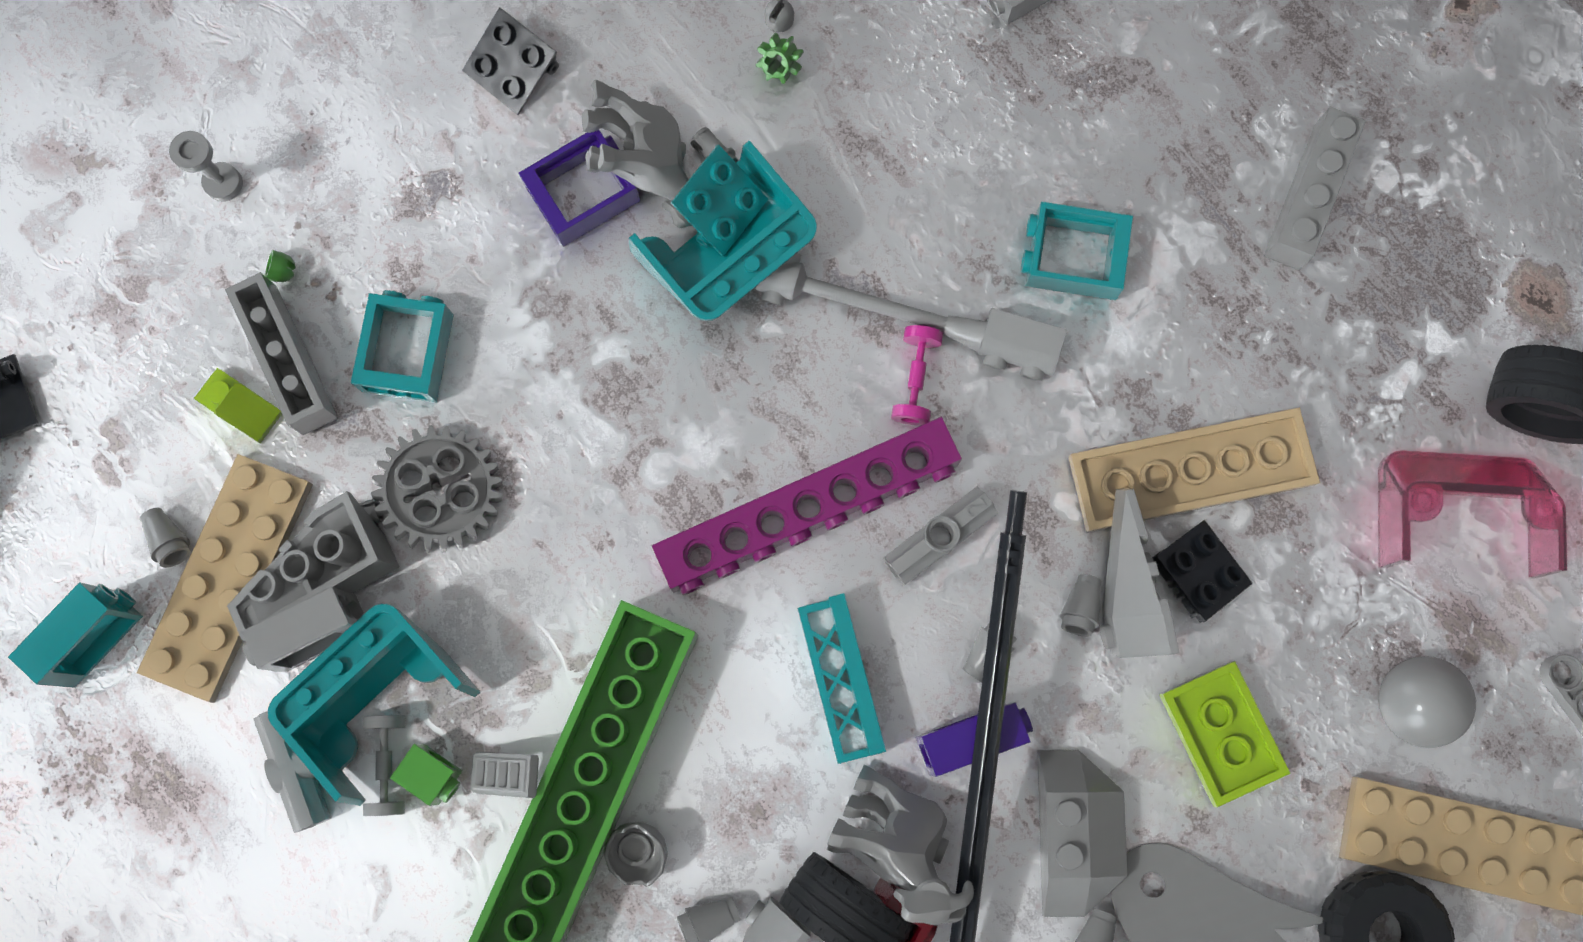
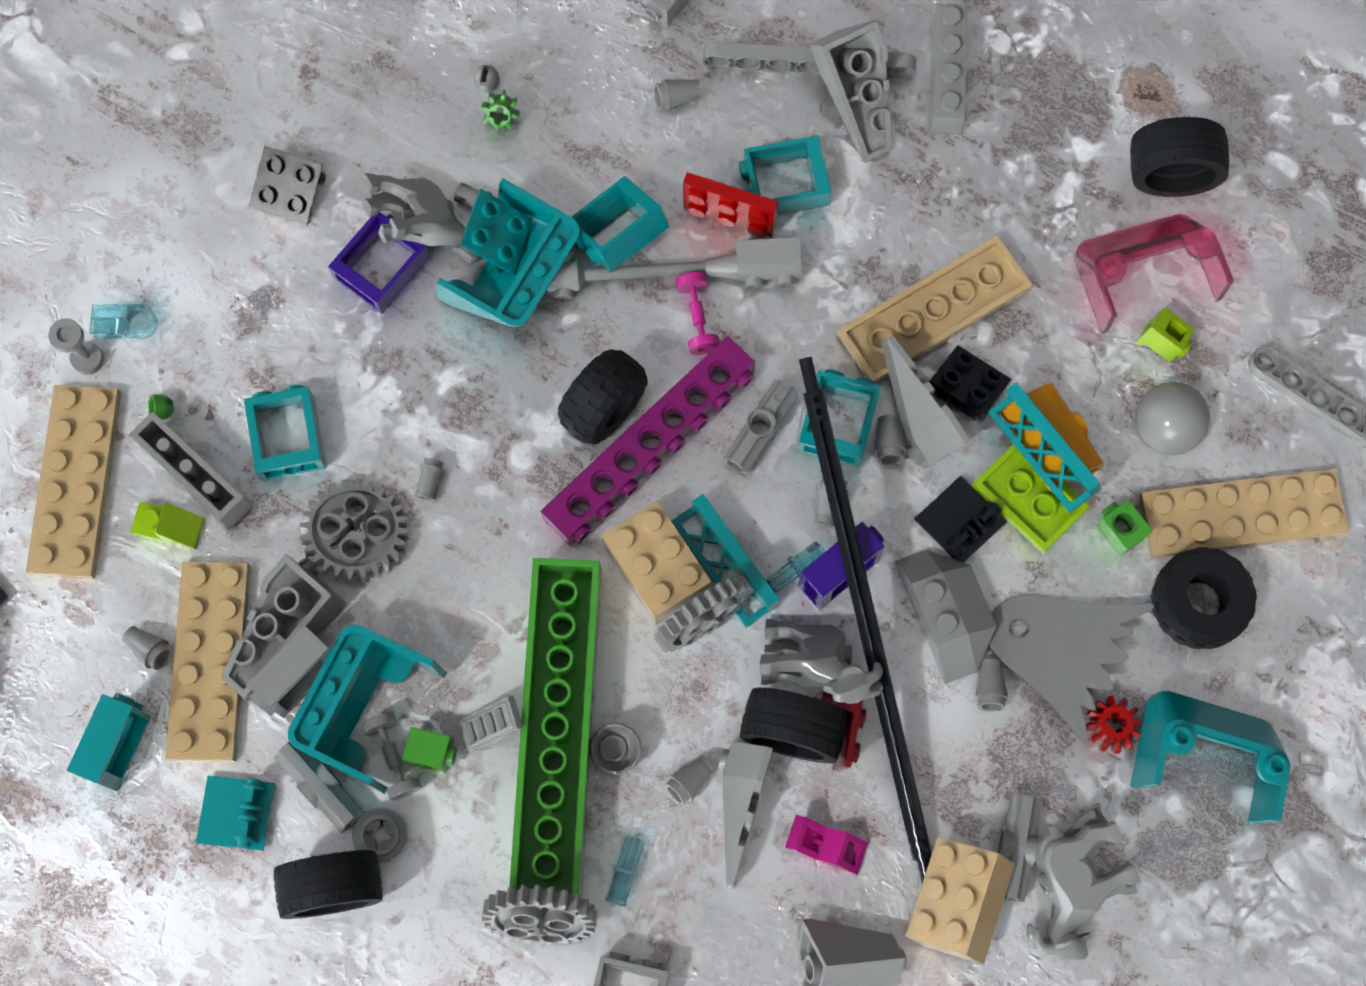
camera: 20 degrees left, 5 degrees down
none -> tan plate [26,385,121,579]
none -> clear light blue piece [90,304,158,339]
none -> teal hinge [196,775,275,851]
none -> black tyre [274,850,383,919]
none -> light grey gear [352,808,407,863]
none -> light grey pin [414,458,445,501]
none -> black tyre [557,349,648,444]
none -> teal window [571,176,670,273]
none -> tan brick [601,501,711,625]
none -> light grey cone [654,79,702,110]
none -> light grey gear [654,575,754,653]
none -> red plate [683,172,778,237]
none -> light grey beam [703,42,916,80]
none -> clear light blue axle [766,541,825,593]
none -> teal window [797,369,881,467]
none -> light grey wedge [809,20,892,163]
none -> black hinge [914,476,1007,563]
none -> teal fence [988,382,1102,514]
none -> light orange panel [1001,383,1104,492]
none -> bright green brick [1096,500,1153,557]
none -> lime brick [1136,307,1195,363]

